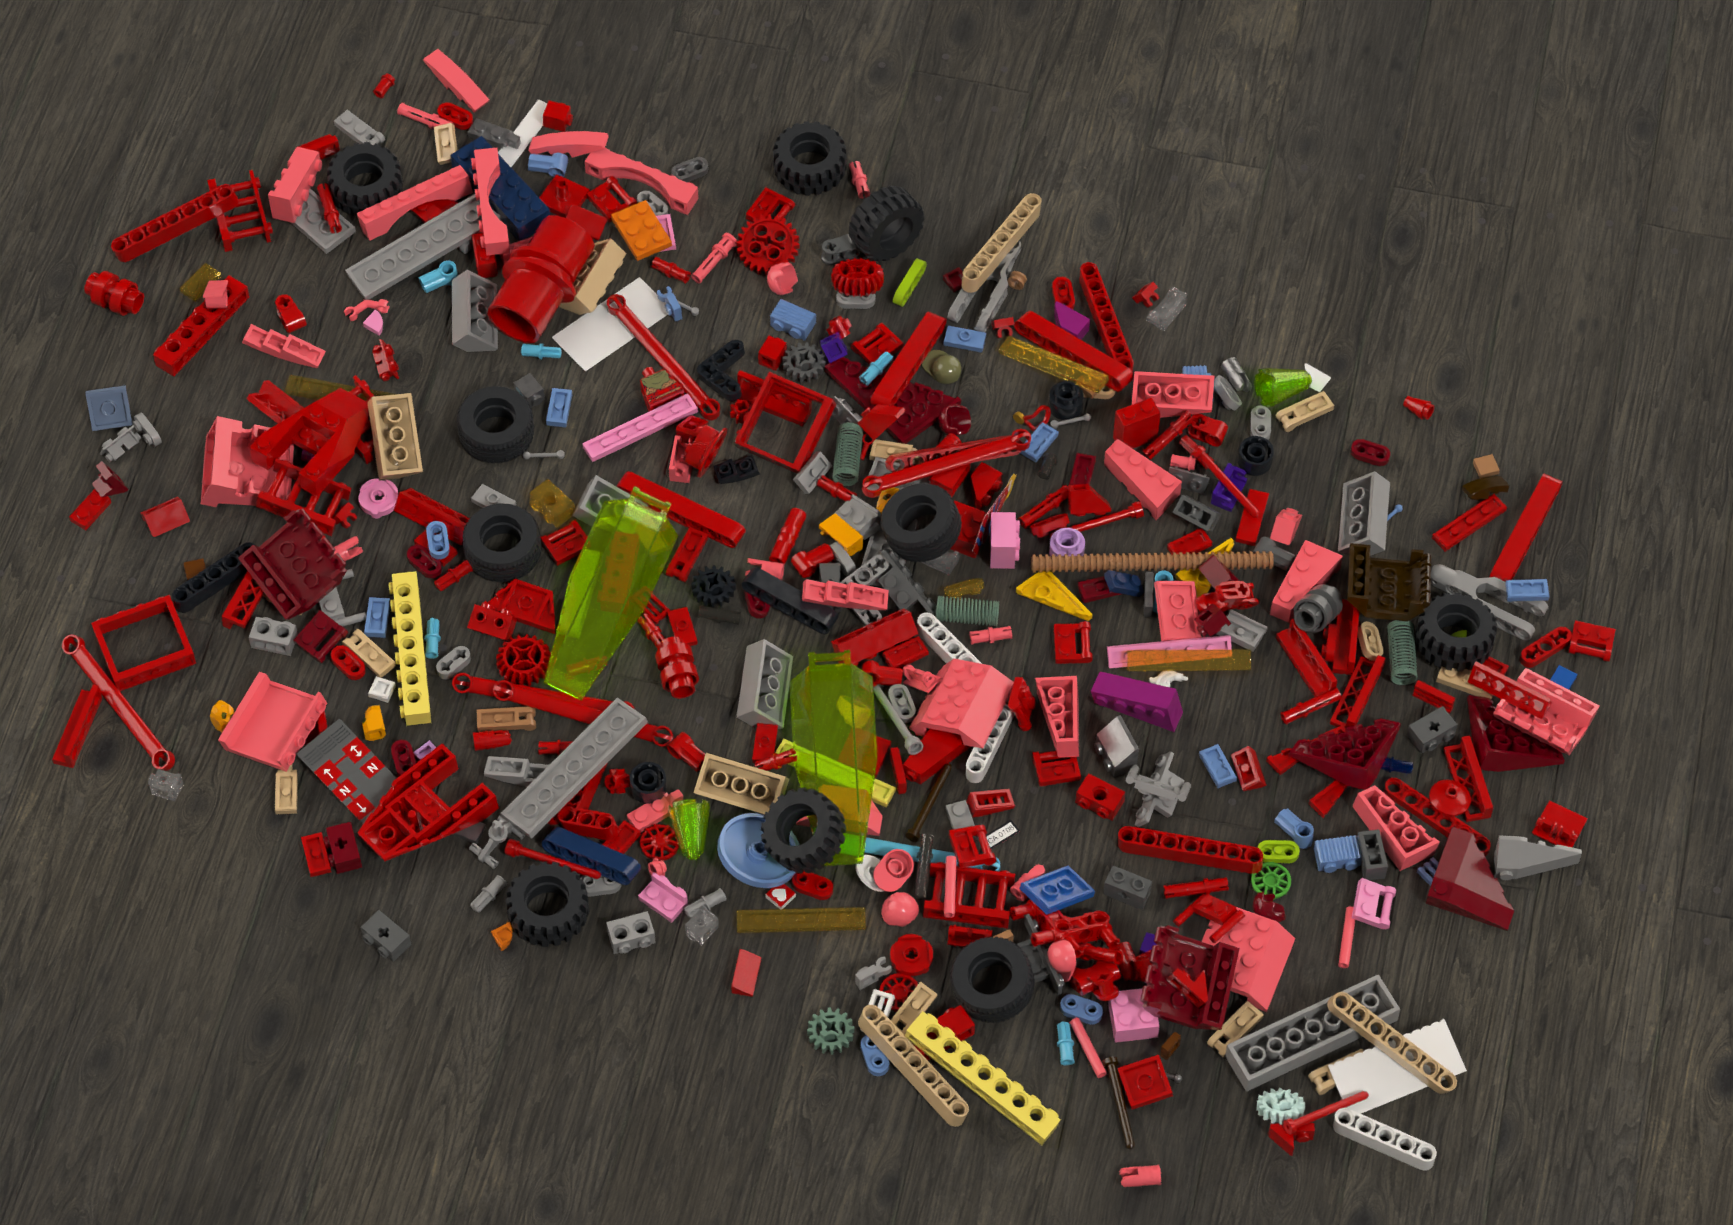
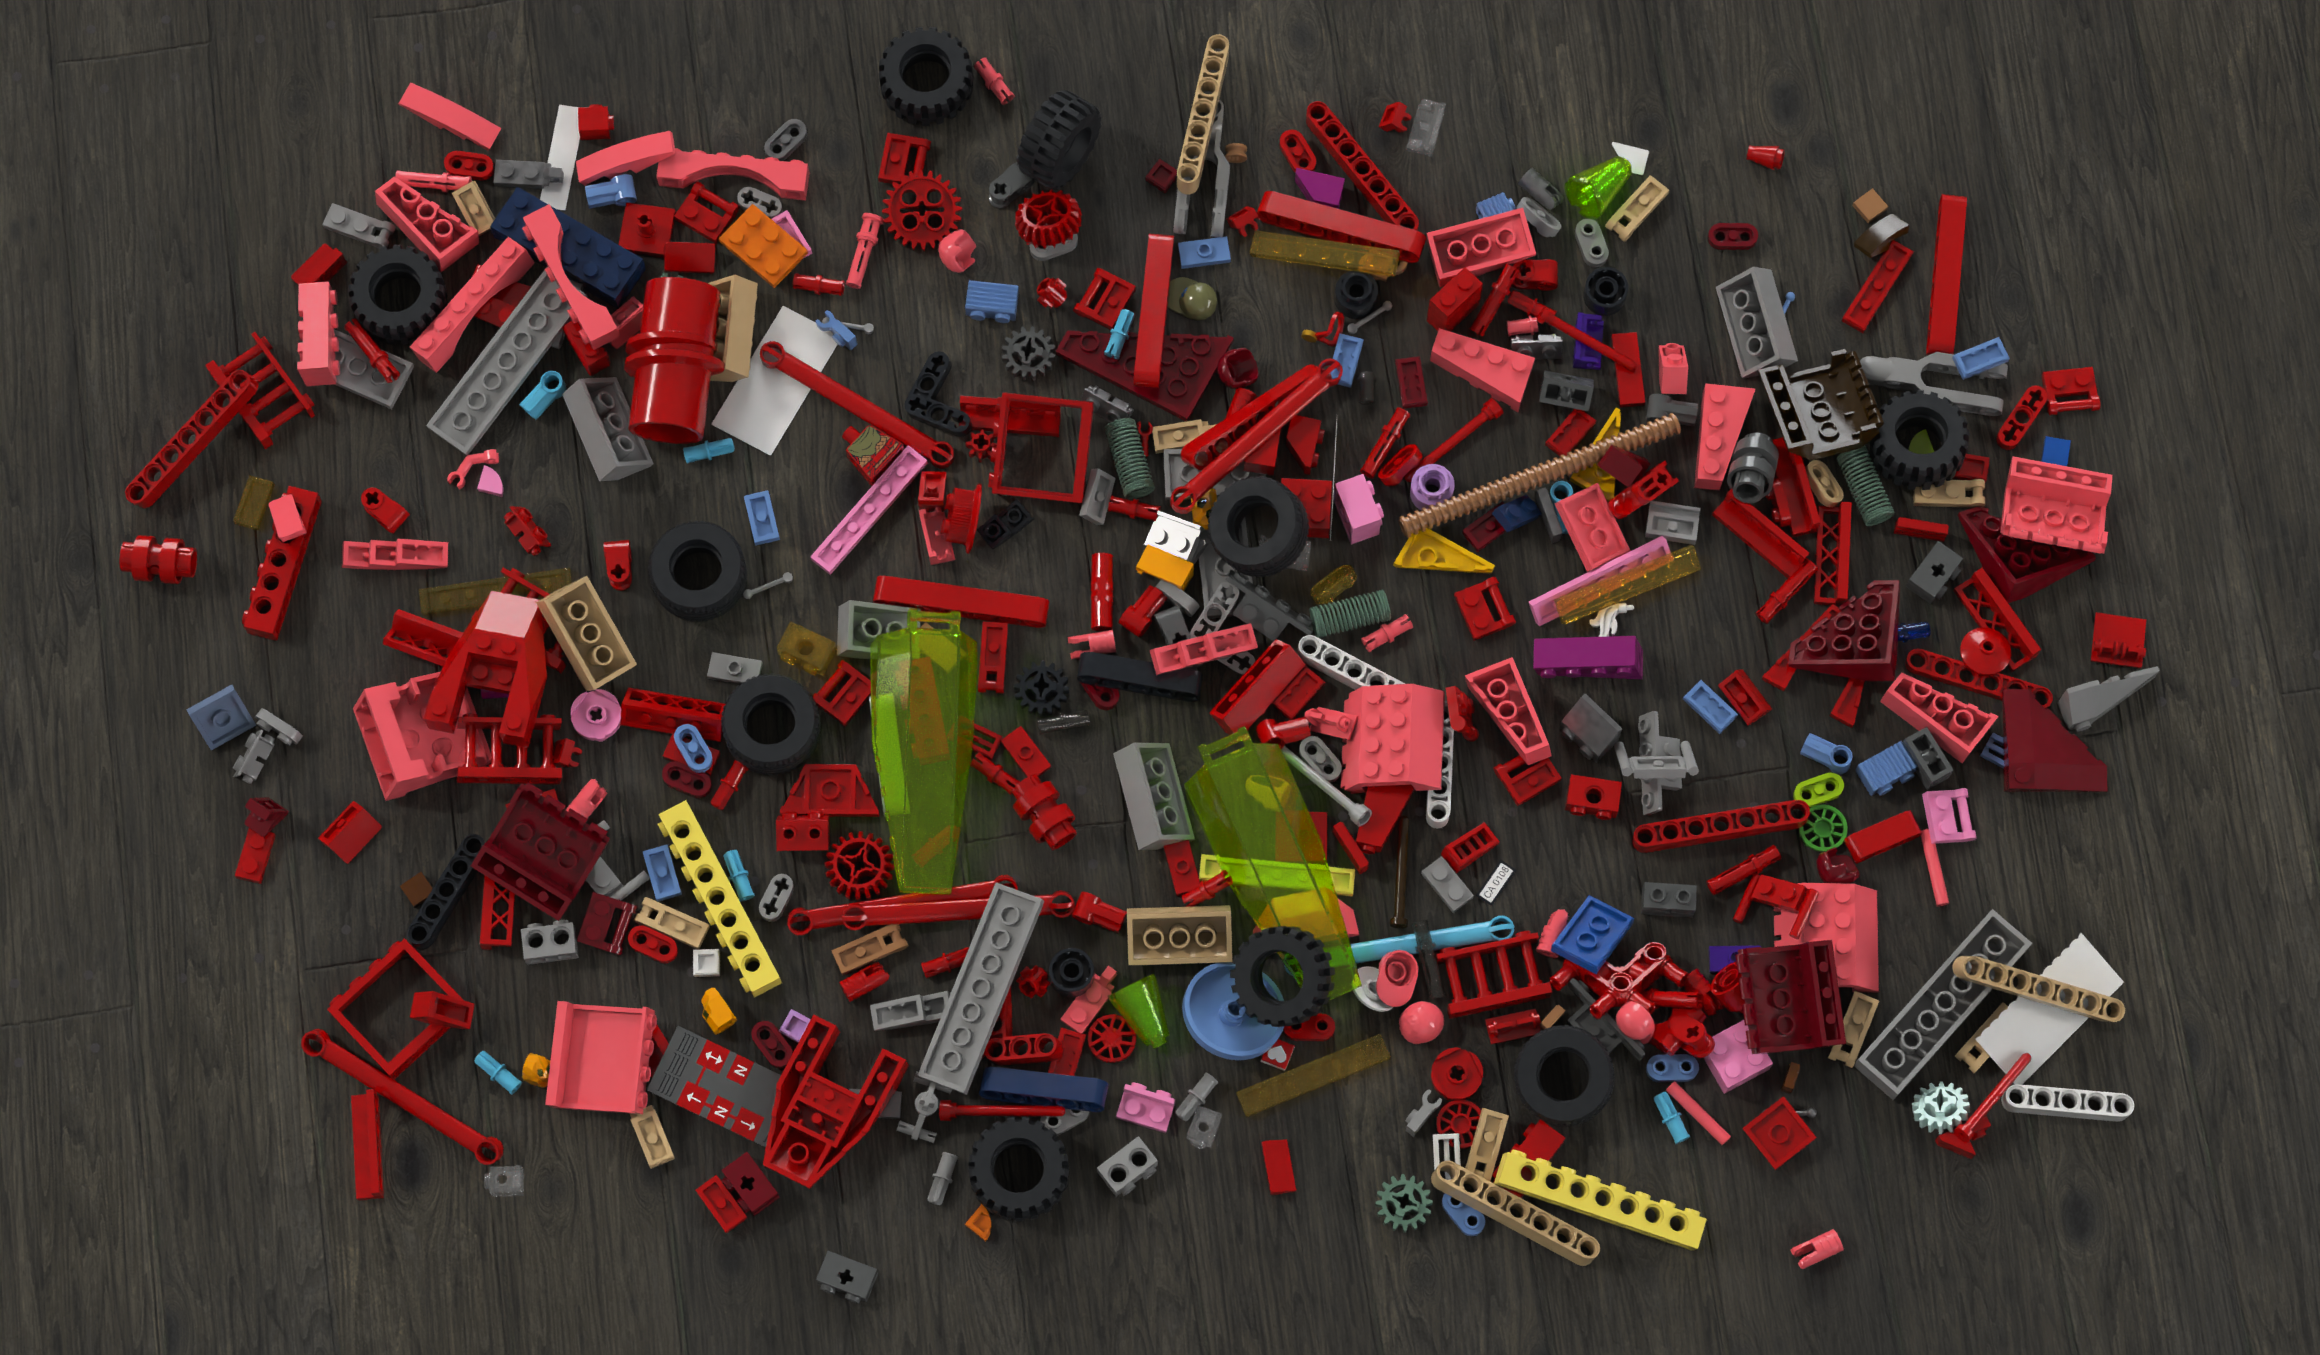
camera: 20 degrees left, 15 degrees up
red pin [373,74,395,98] -> none
flat silver brick [514,373,545,408] -> none
coral plate [648,858,667,876] -> none
red brick [758,335,787,371] -> none
dark purple brick [821,332,848,363] -> none
red slope [857,404,906,440] -> none
lime beam [893,258,927,307] -> none
coral piece [944,856,957,918] -> none
red plate [948,825,997,868] -> none
red slope [1068,484,1111,516] -> none
dark brown bar [1103,1057,1135,1149] -> none
red slope [1166,968,1208,1008] -> none
dark red brick [1194,603,1231,637] -> none
red fence [1468,661,1552,719] -> none
none -> coral wedge [375,177,479,272]
none -> red slope [410,991,475,1029]
none -> medium azure axle [474,1051,522,1094]
none -> red piece [604,540,632,591]
none -> red beam [1844,810,1922,863]

